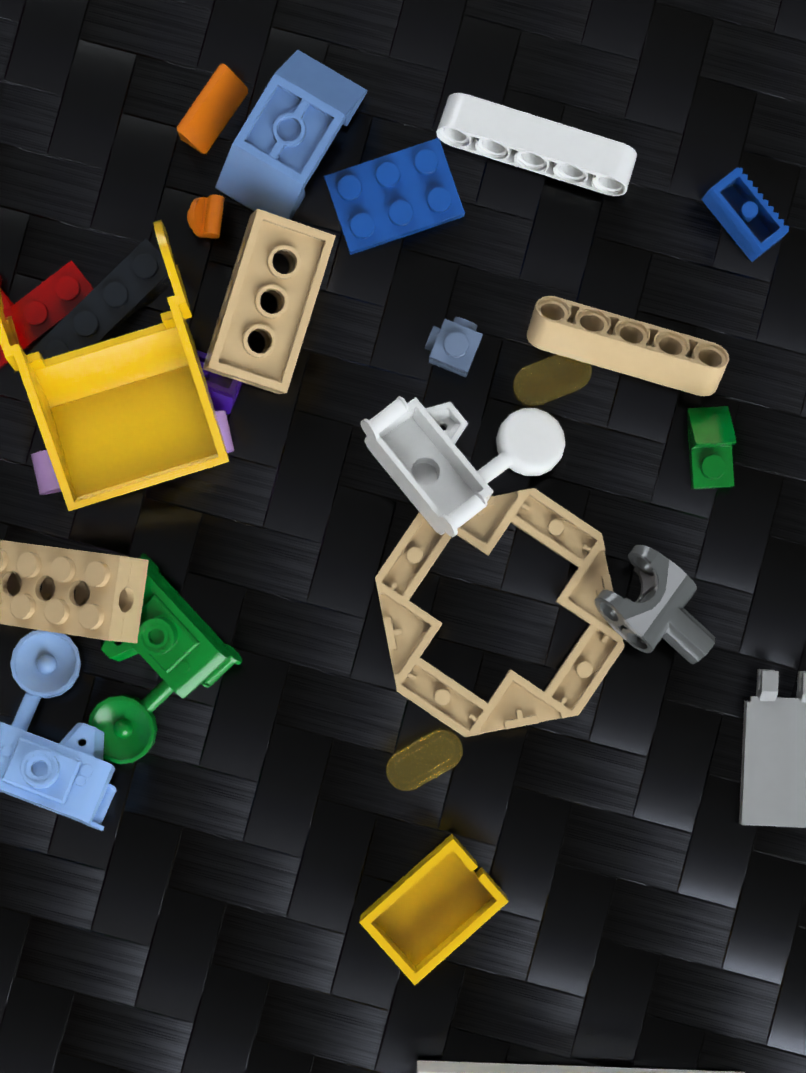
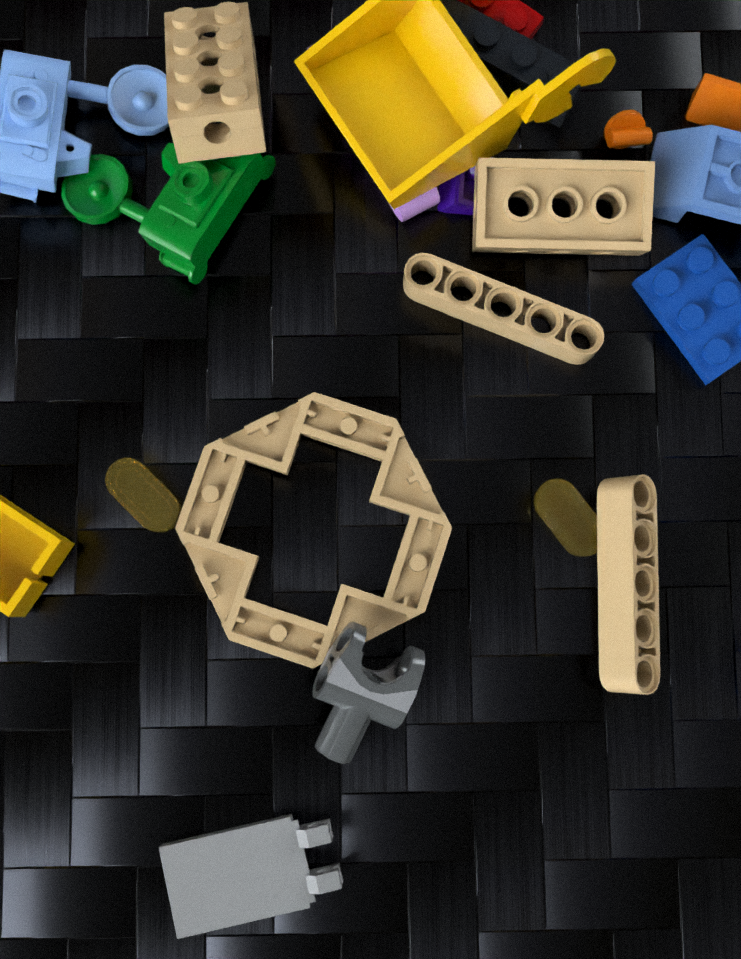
camera: 75 degrees right, 5 degrees down
white piece [361,396,565,537] -> none
sand blue brick [425,317,483,378] -> none
green slope [687,406,736,490] -> none
none -> tan beam [403,253,604,365]

